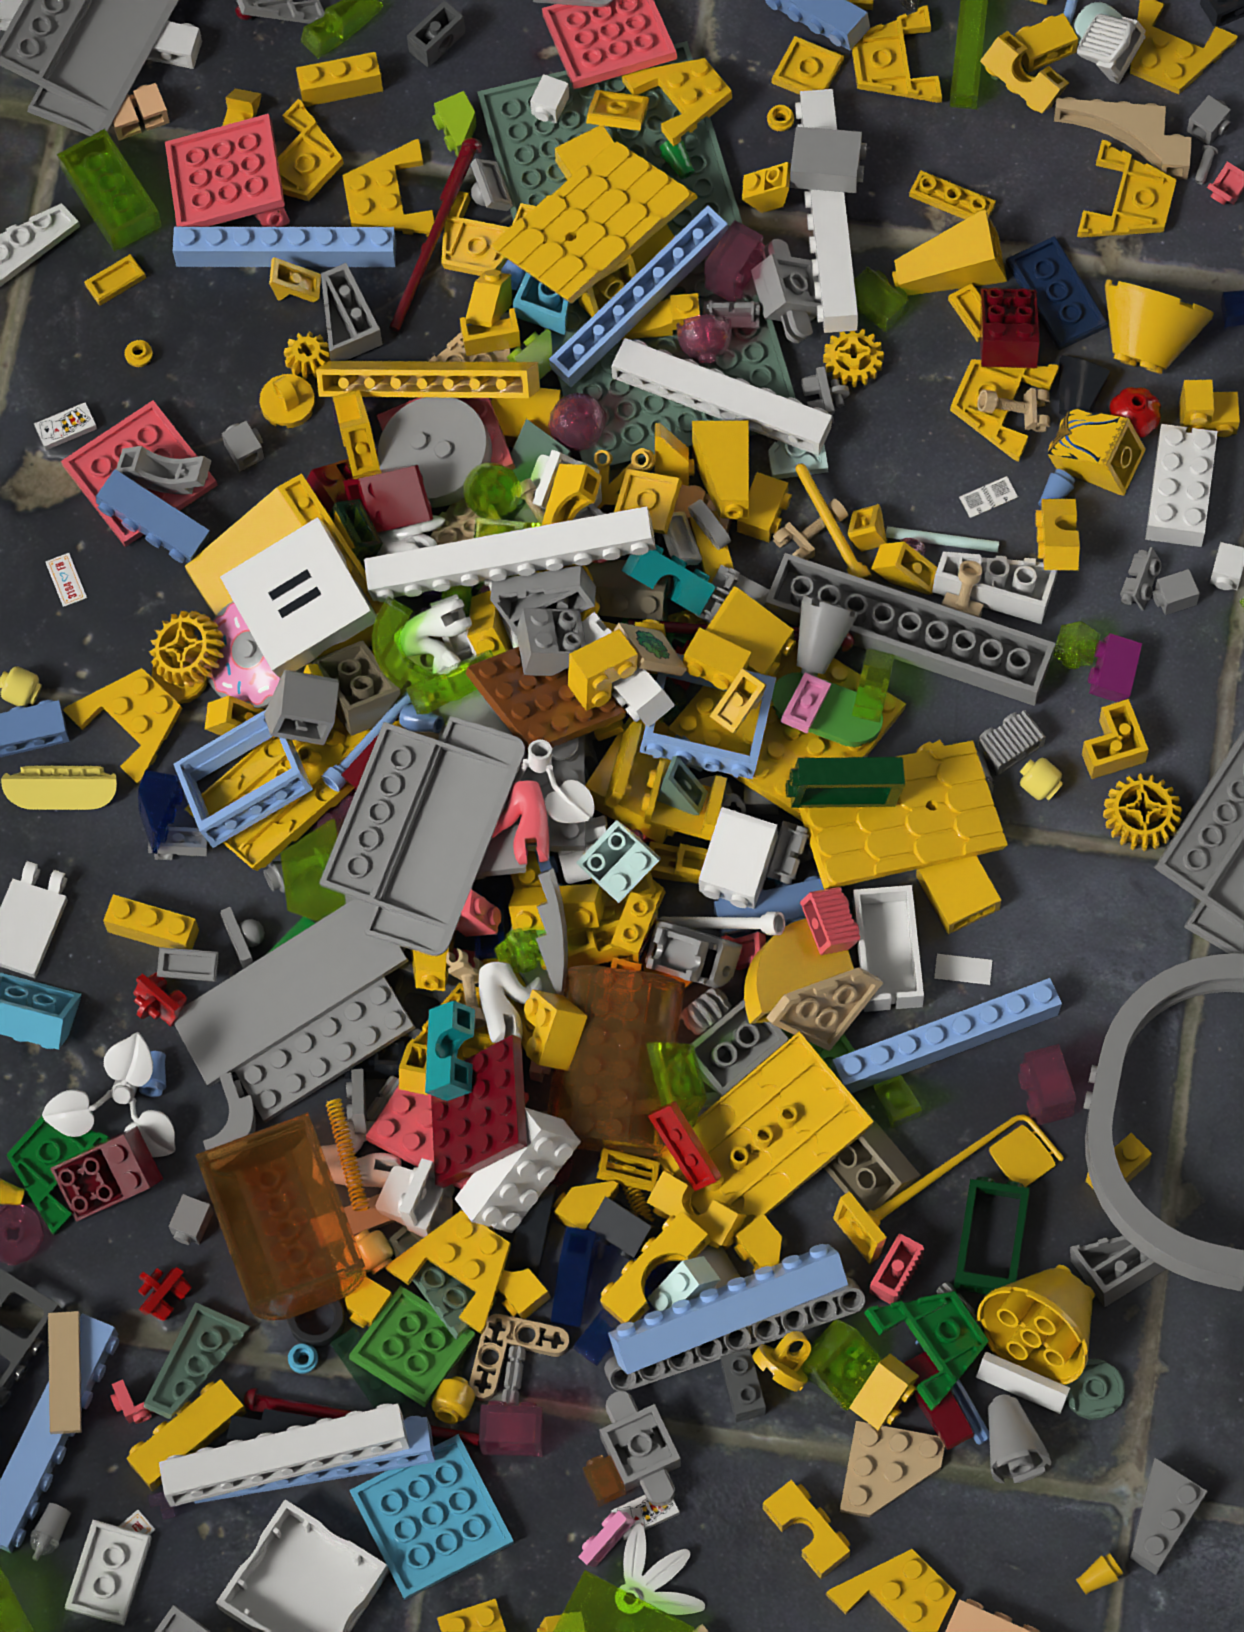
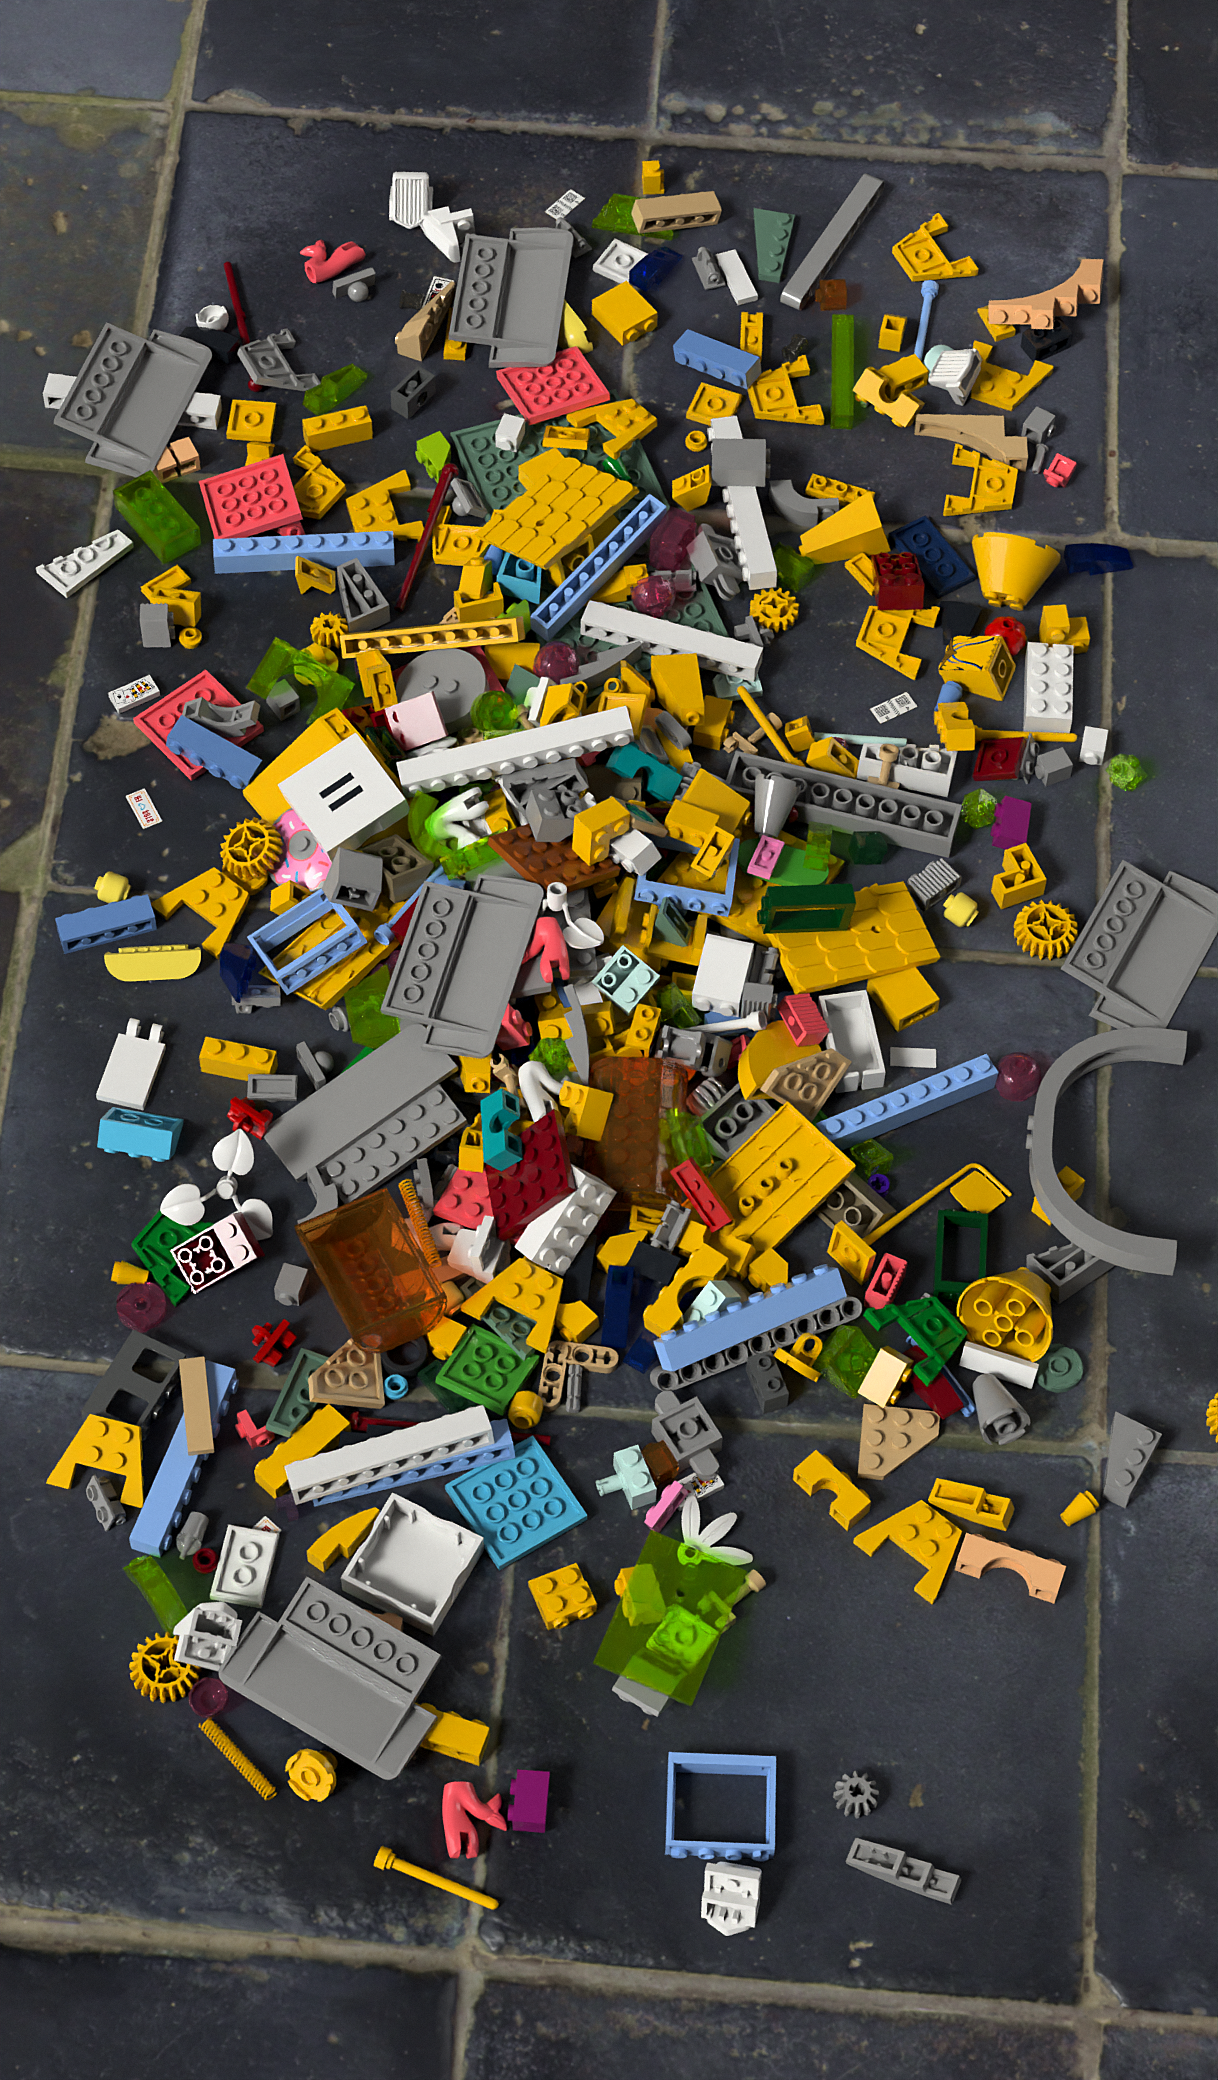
camera: 10 degrees left, 10 degrees down
medium blue cone [139,1051,166,1097] -> none
clear pink brick [479,1401,545,1457] -> none
tan bar [977,388,1051,432] -> none
clear pink brick [1018,1044,1076,1126] -> none
none -> light grey brick [140,603,176,647]
none -> yellow brick [150,587,201,627]
none -> dark red plate [192,1548,219,1574]
none -> yellow plate [226,399,277,442]
none -> clear neon green arch [246,637,355,726]
none -> yellow slope [307,1507,380,1573]
none -> tan plate [308,1334,385,1409]
none -> light grey slope [560,641,642,692]
none -> light aqua brick [596,1445,656,1510]
none -> light grey hinge [650,1200,692,1254]
none -> clear neon green slope [657,982,702,1029]
none -> light grey brick [741,982,778,1024]
none -> light grey arch [768,480,839,527]
none -> clear green brick [848,831,887,865]
none -> dark purple bush [867,1174,890,1198]
none -> yellow slope [928,1478,1015,1531]
none -> dark red plate [972,737,1027,781]
none -> yellow piece [974,725,1077,744]
none -> clear pink cylinder [994,1052,1041,1102]

